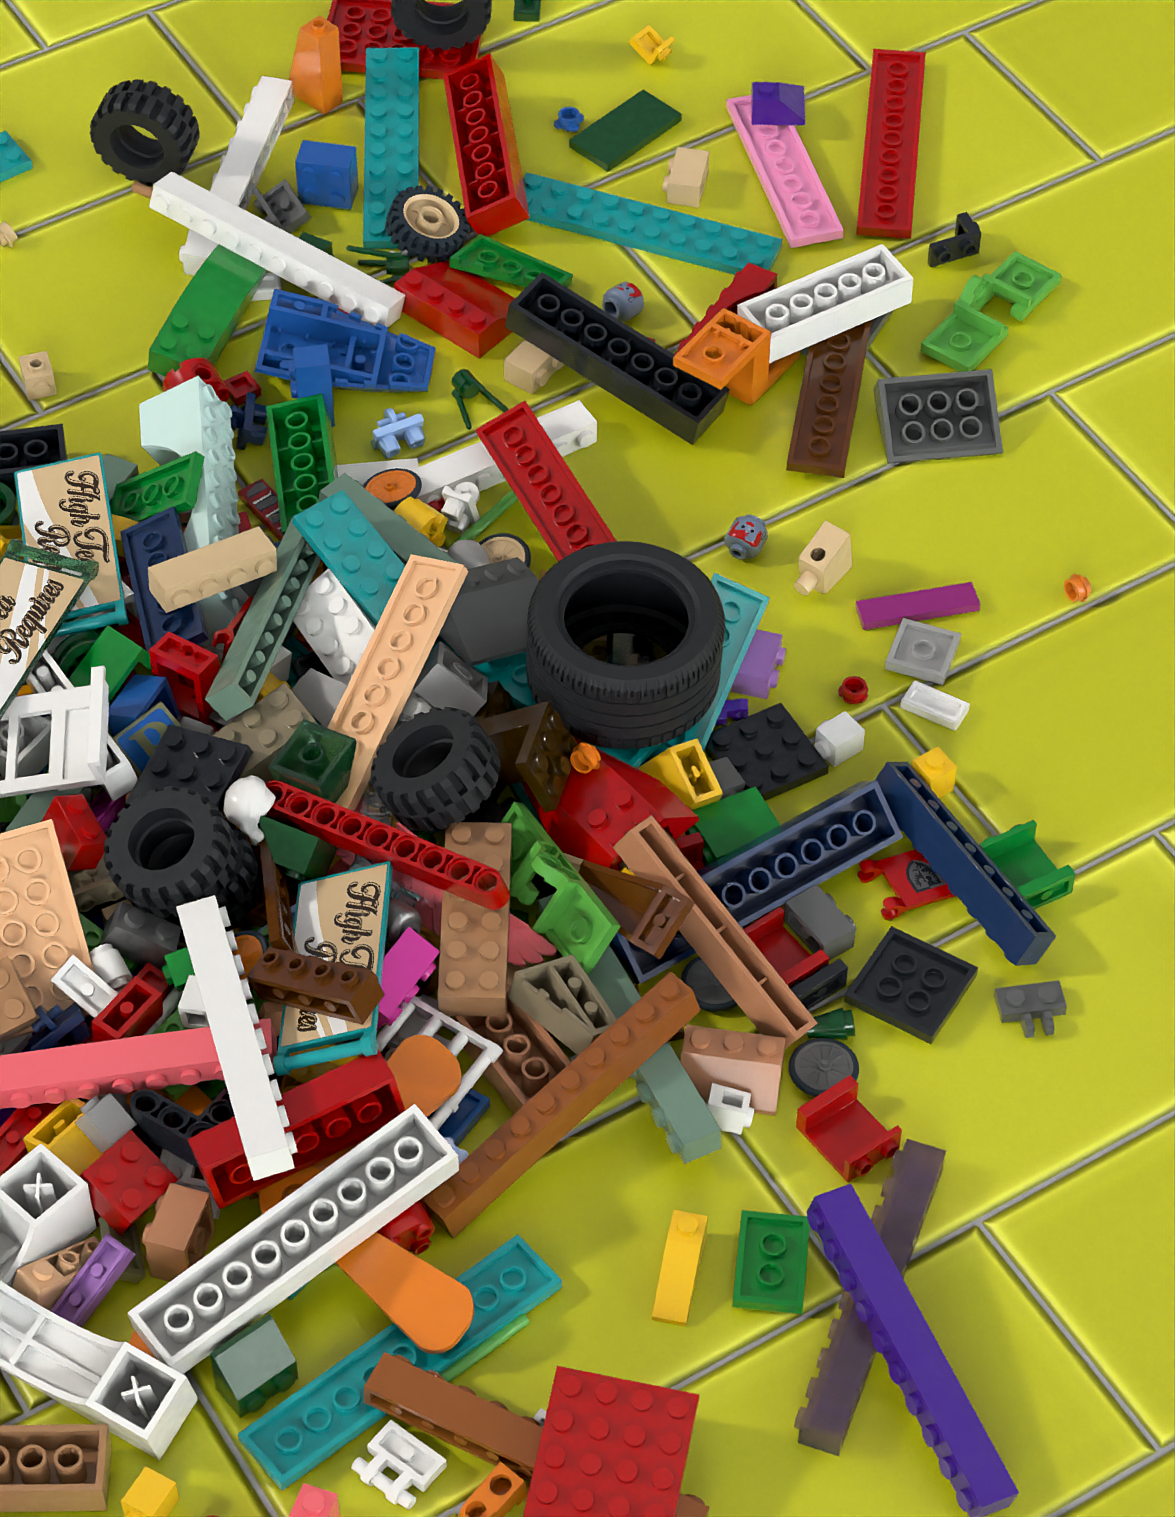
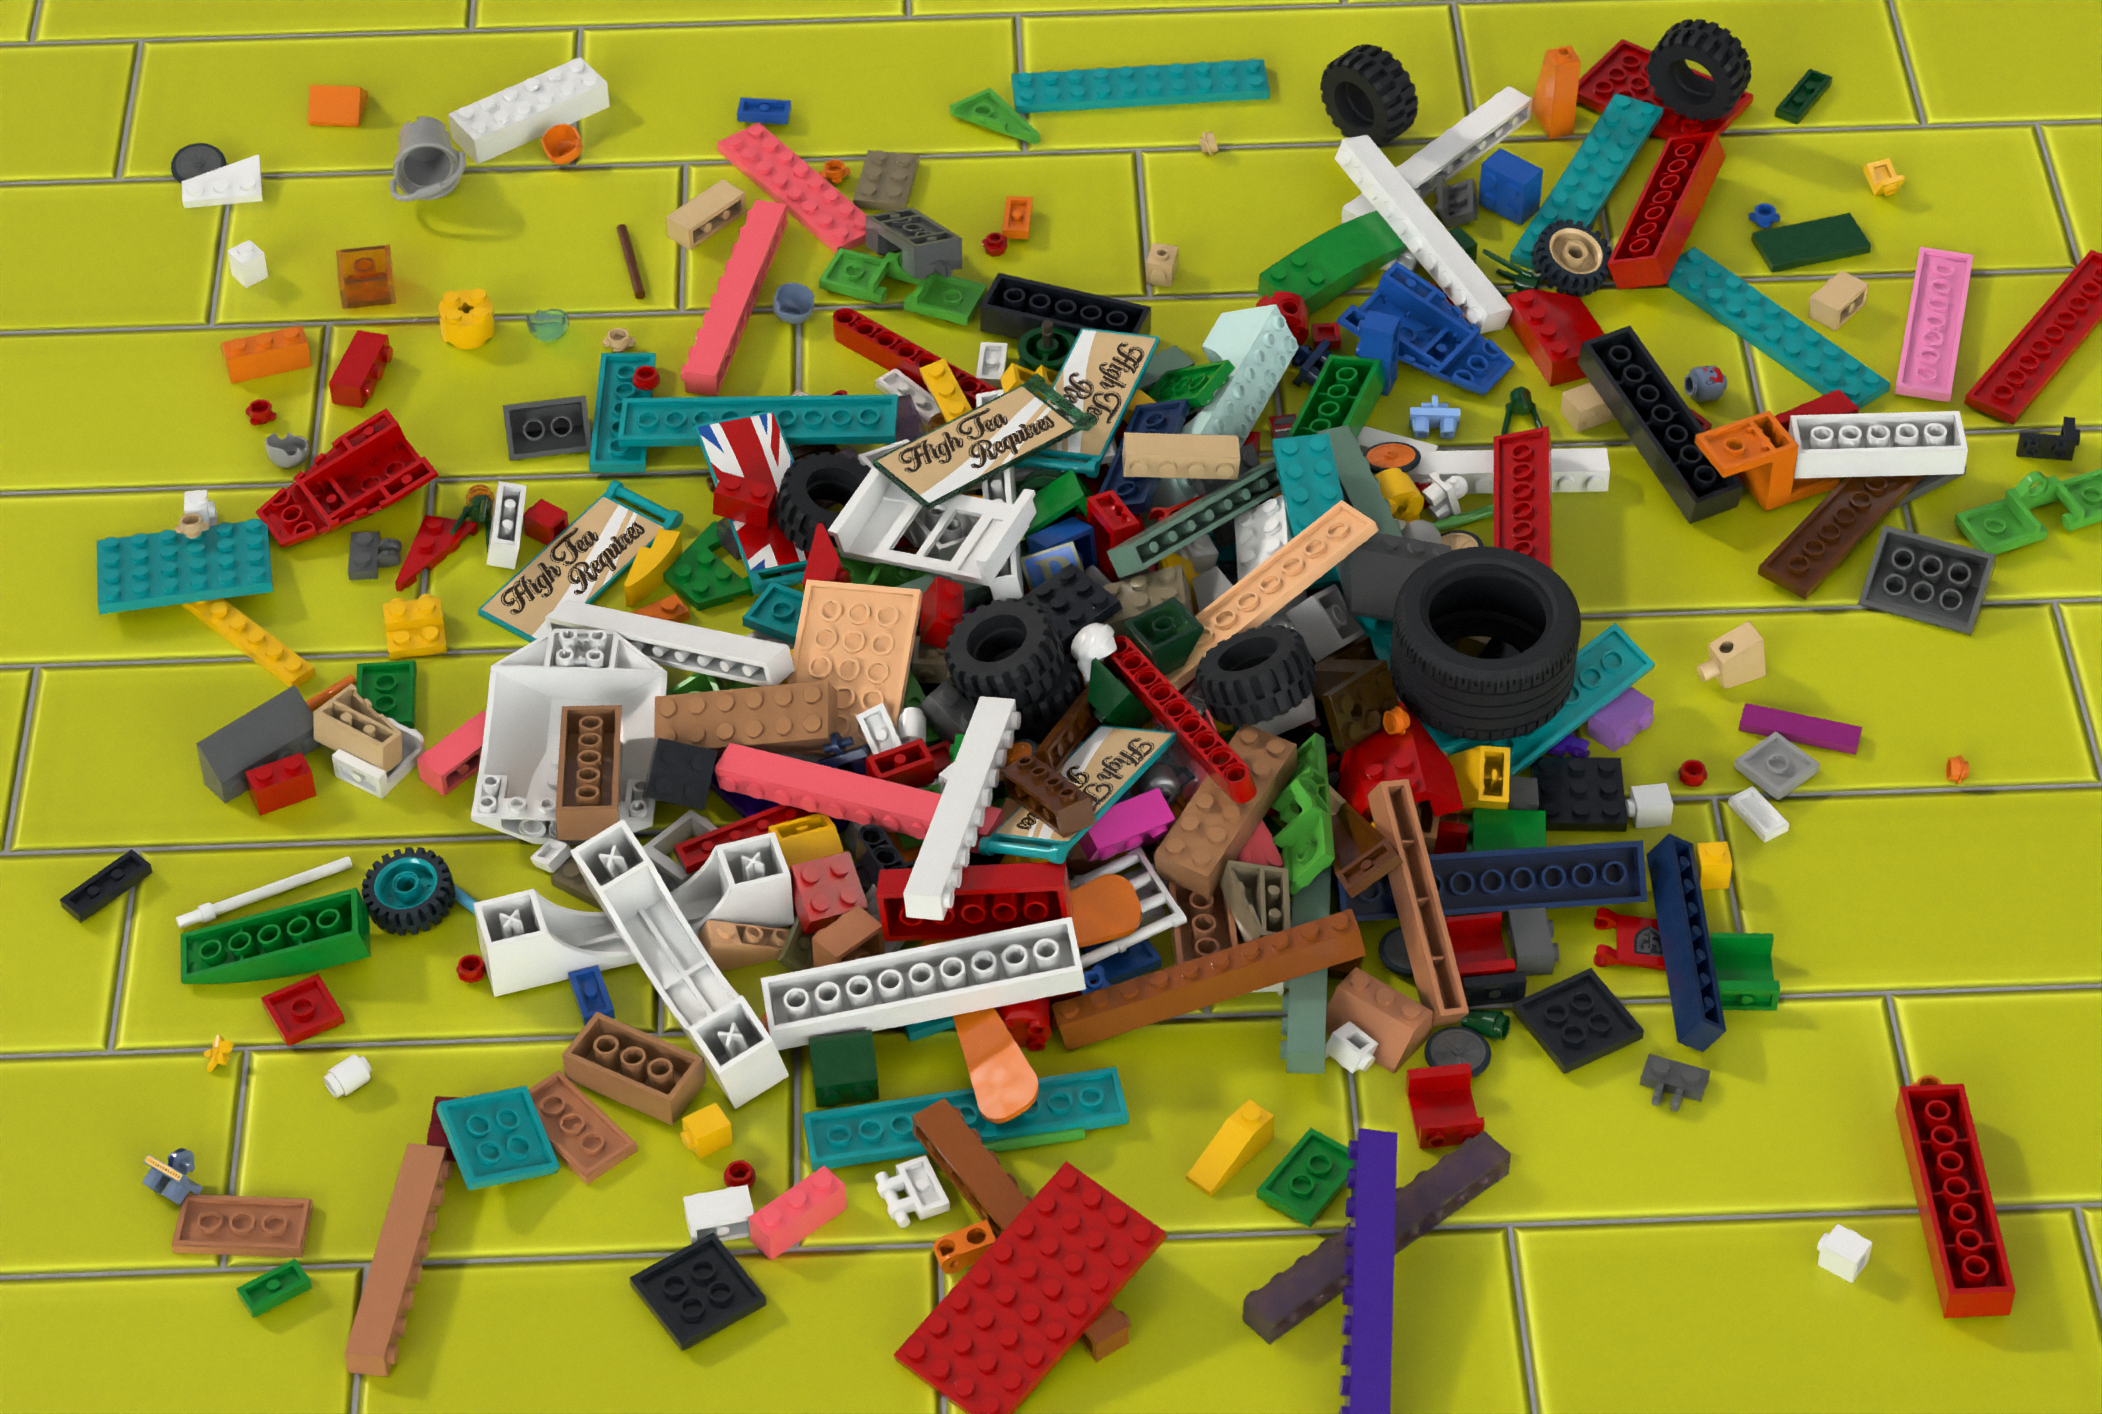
camera: 30 degrees right, 5 degrees down
medium lavender tile [50,1233,136,1328] -> none
light grey brick [75,1093,137,1153] -> none
green wing [449,234,573,287] -> none
sand blue head [724,514,768,560] -> none
dark purple slope [751,82,805,125] -> none

